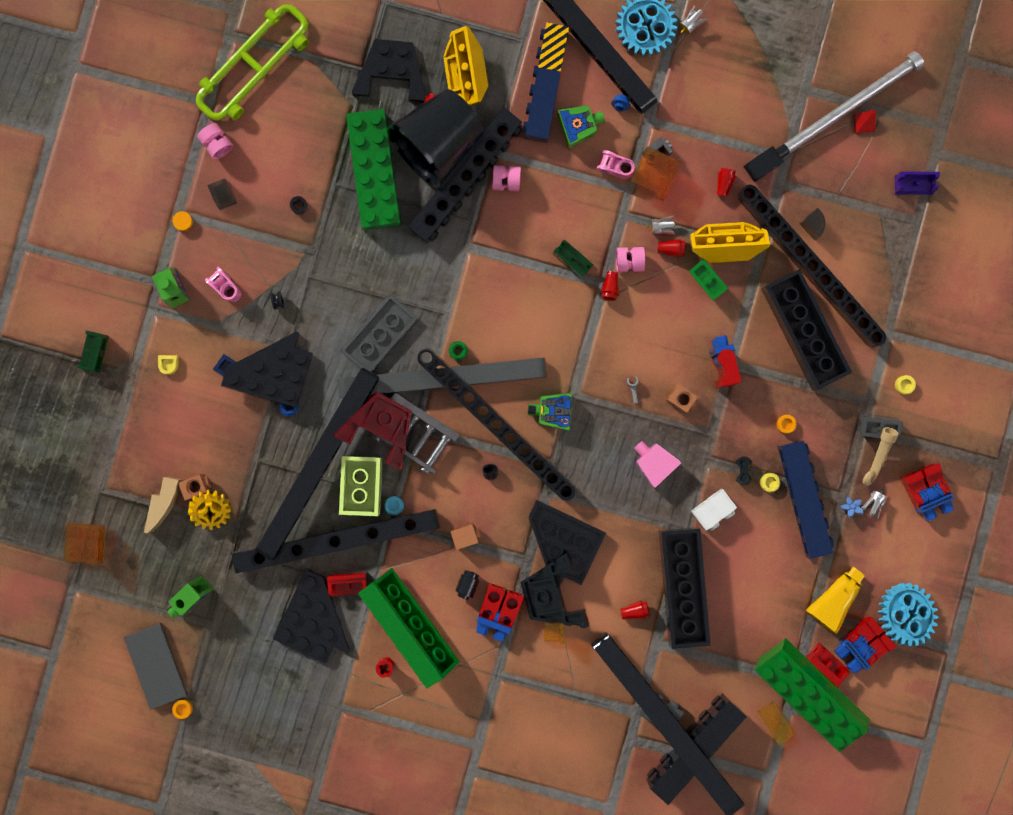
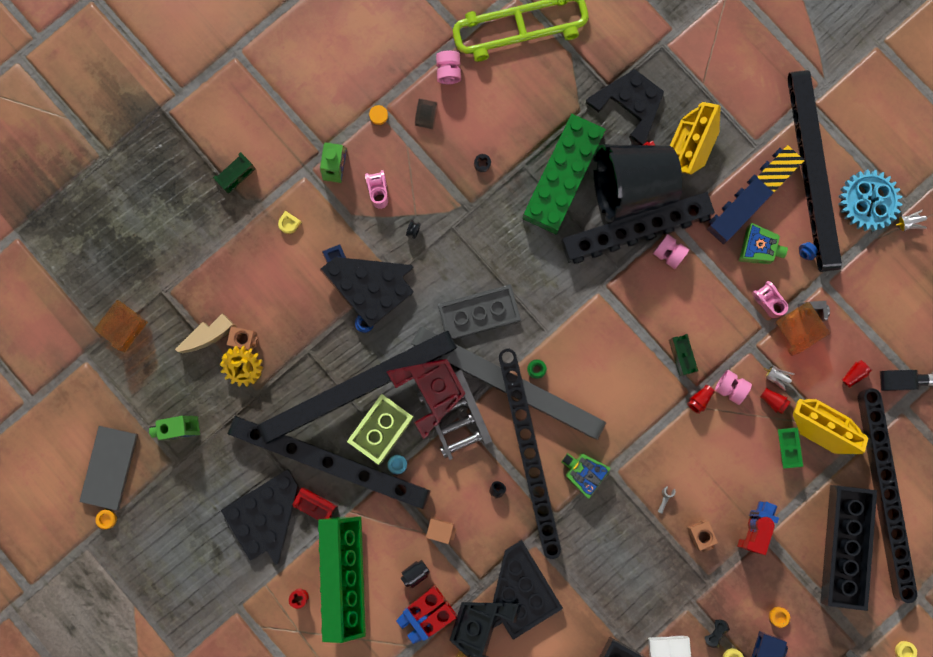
camera: 35 degrees right, 5 degrees down
bright pink torso [634,441,681,488] -> none
clear smoke brick [800,208,826,240] -> none

